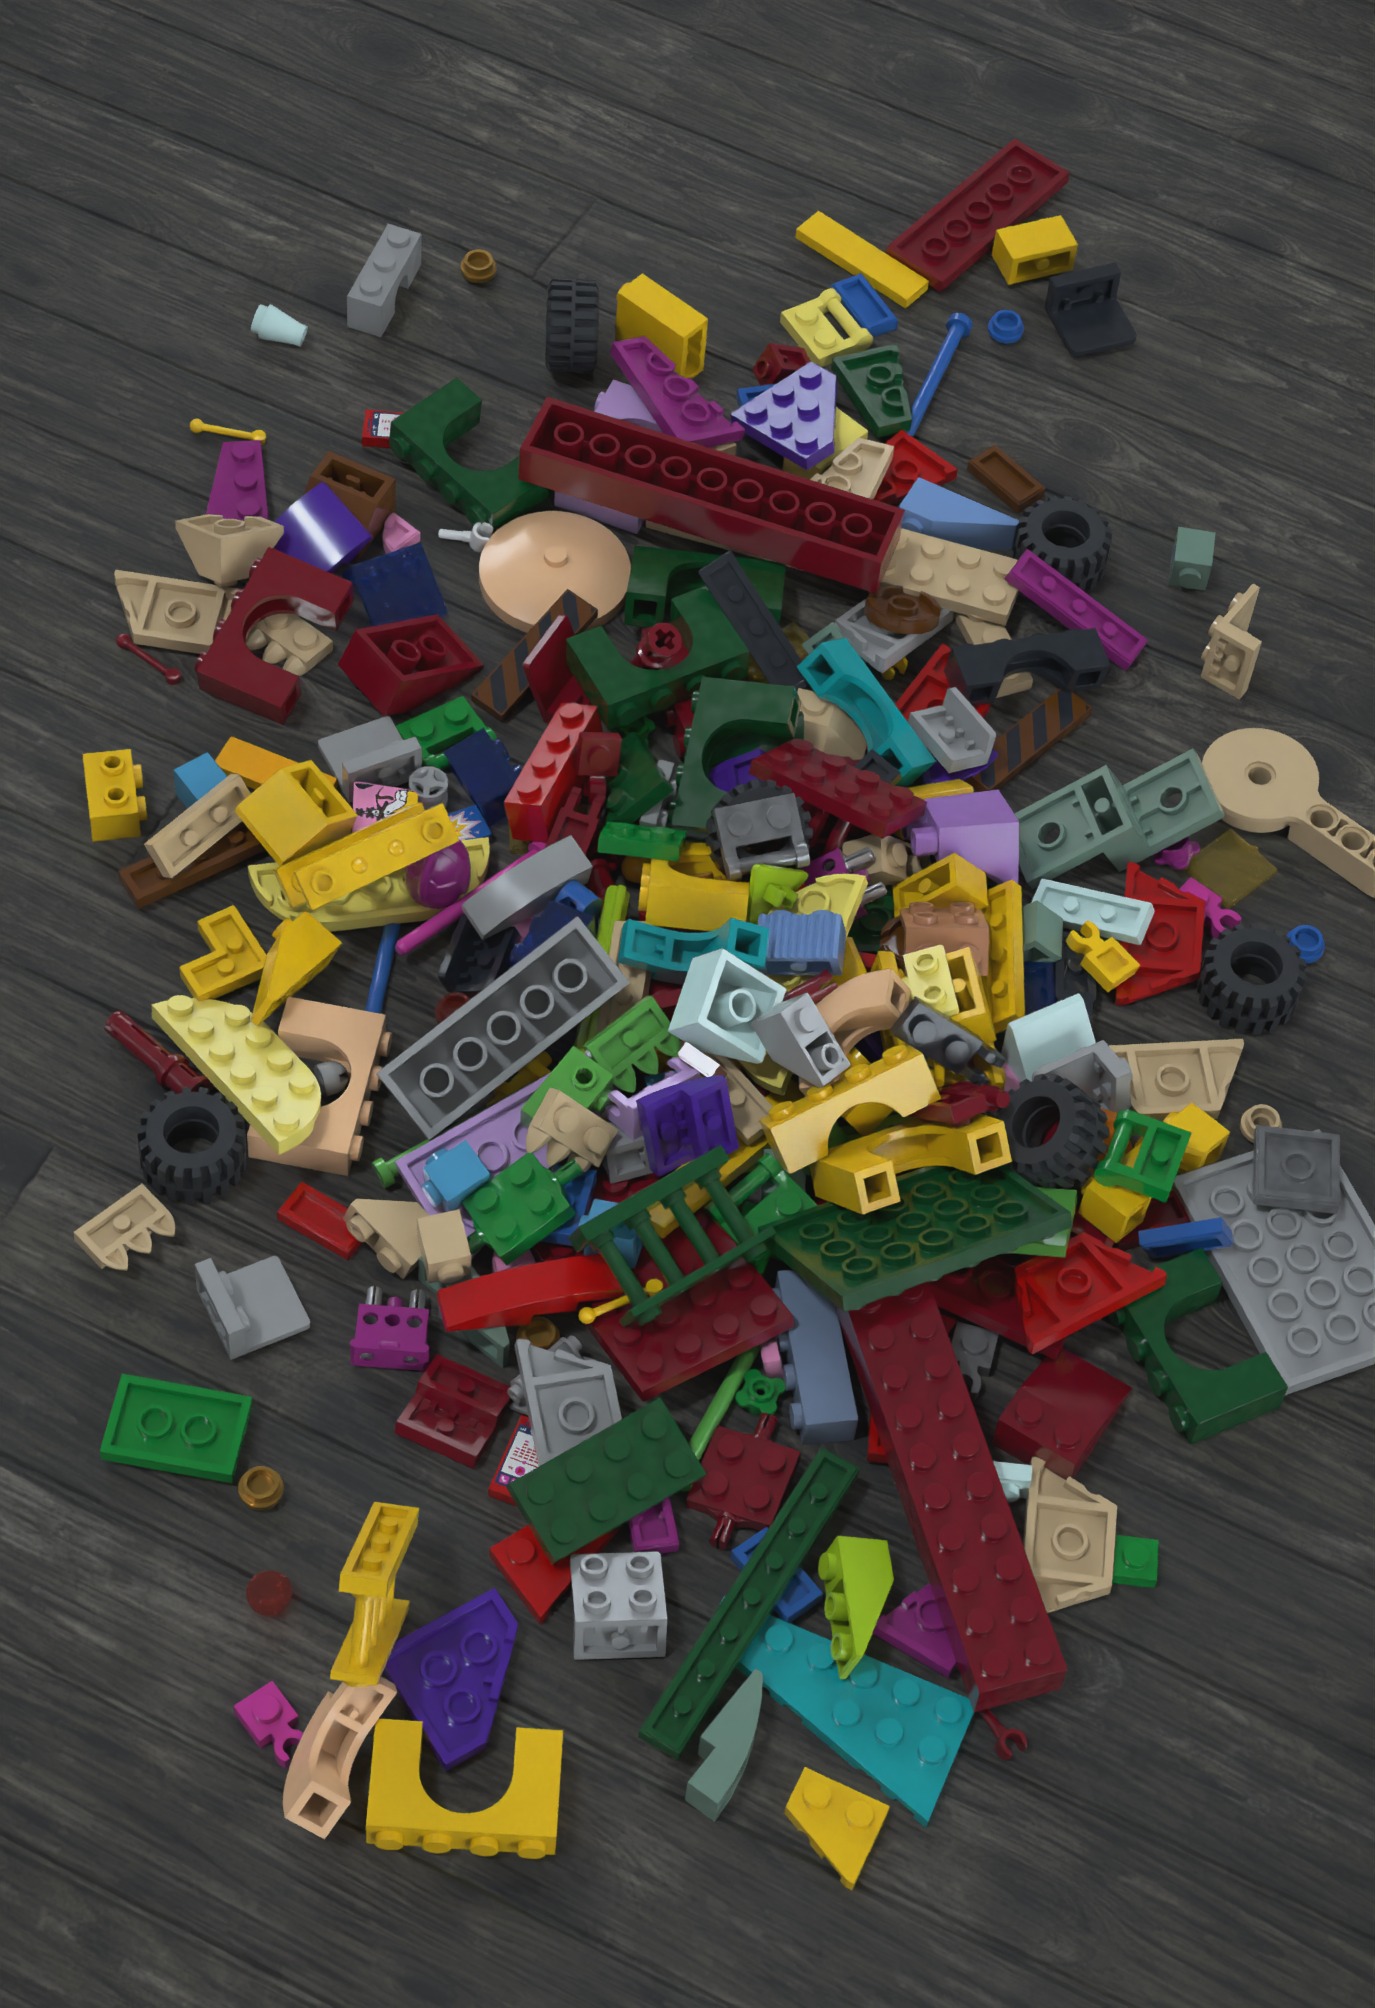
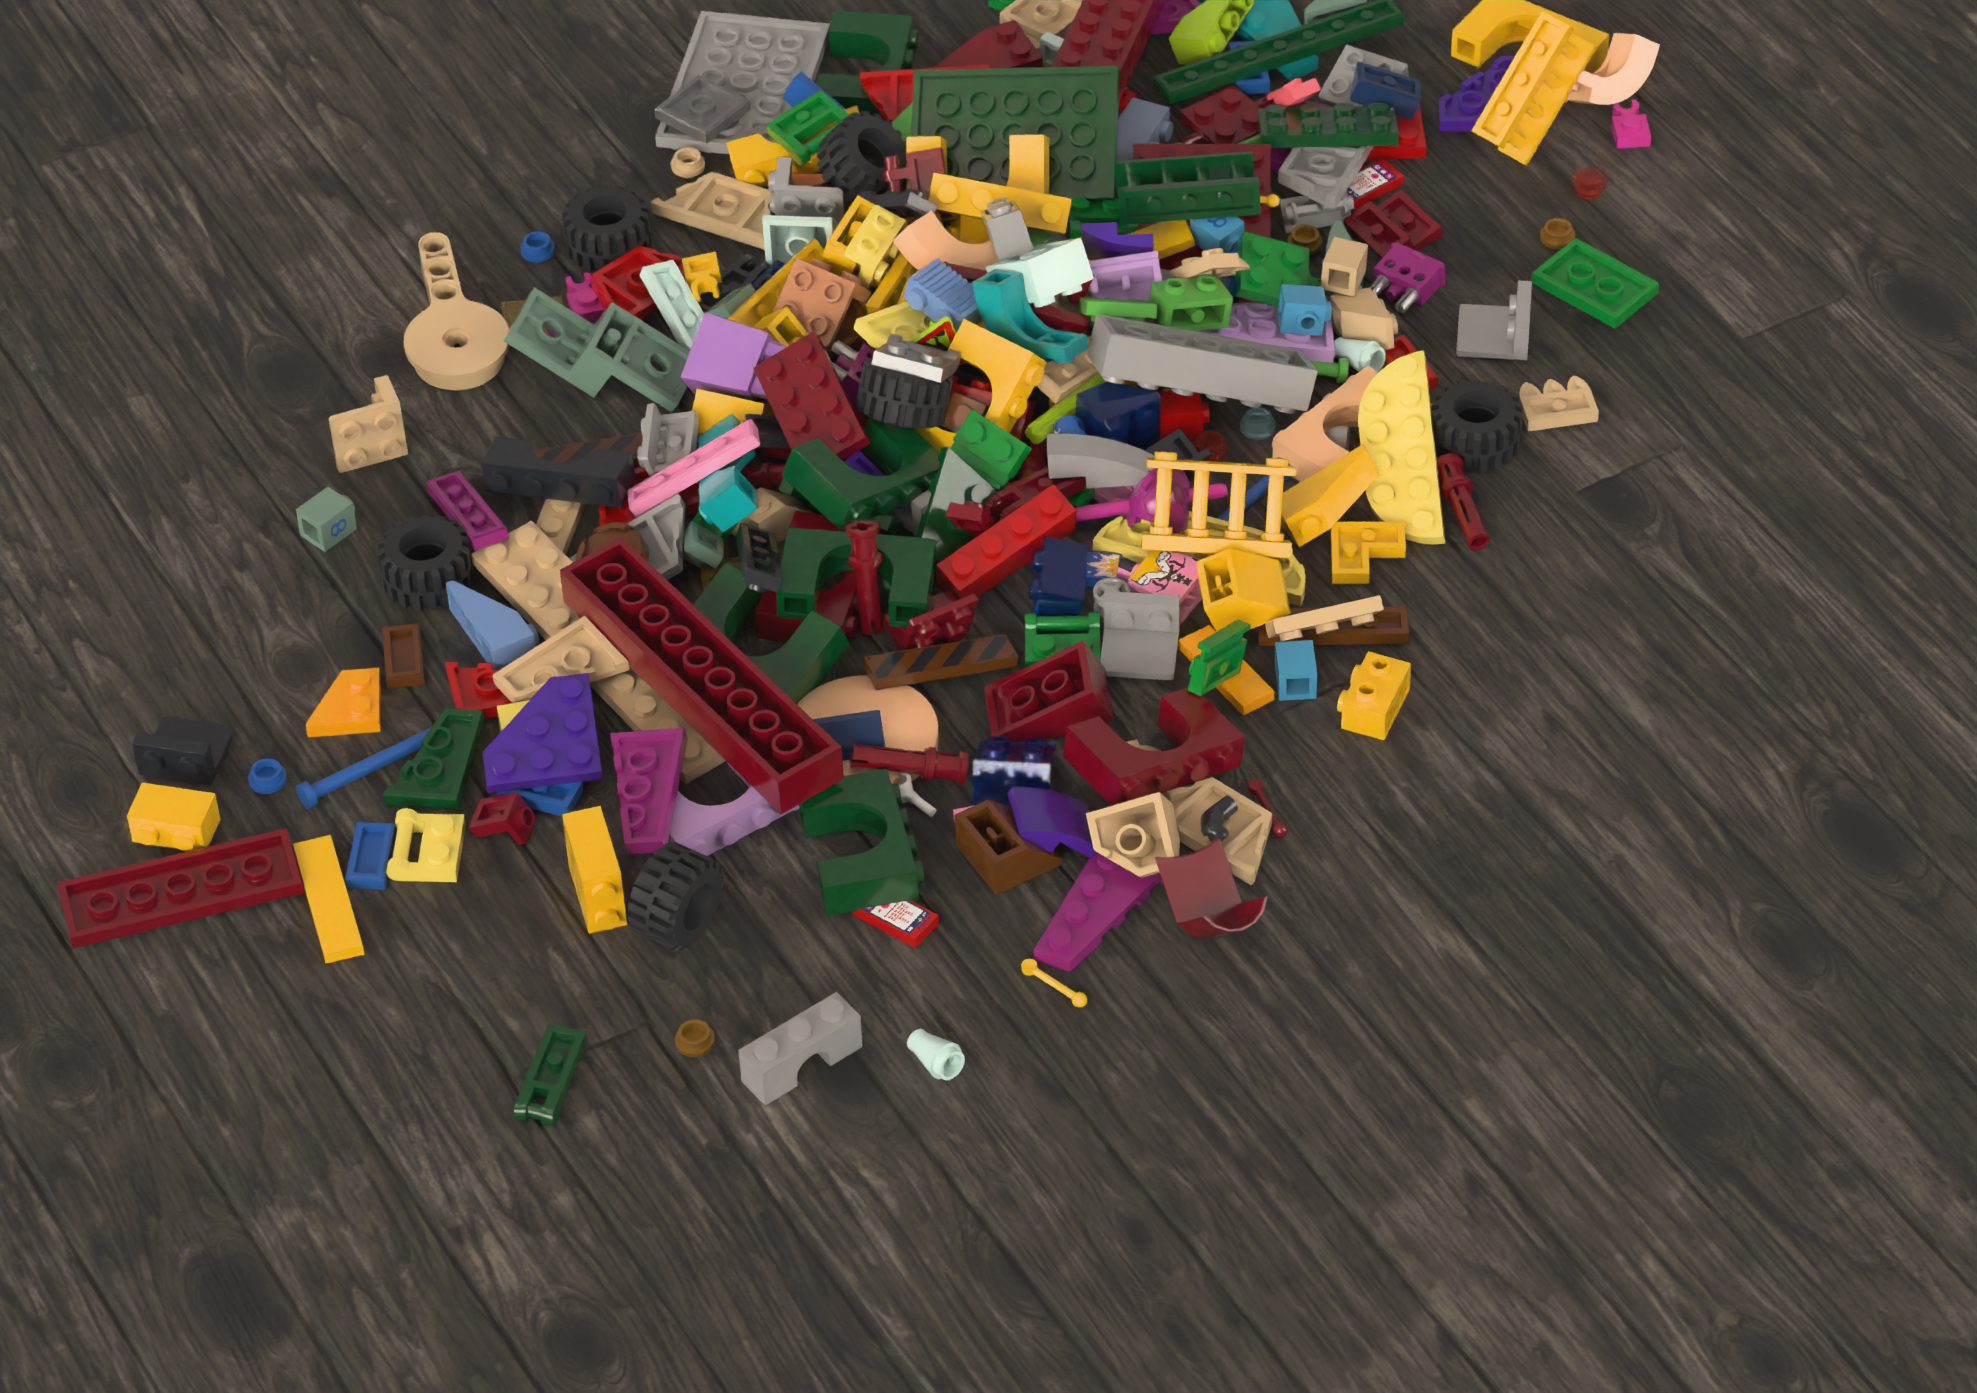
camera: 140 degrees left, 10 degrees down
red slope [436,1254,623,1332] -> none
none -> light orange wing [306,668,381,738]
none -> dark green plate [514,1024,588,1127]
none -> bright pink tile [627,419,760,517]
none -> dark blue slope [813,710,885,761]
none -> dark red pin [849,743,968,785]
none -> dark red piece [1155,838,1268,939]
none -> green plate [1188,619,1251,697]
none -> black arm [1200,795,1238,842]
none -> coral plate [1267,78,1321,108]
none -> light aqua cone [1334,337,1386,372]
none -> dark blue slope [1350,62,1421,119]

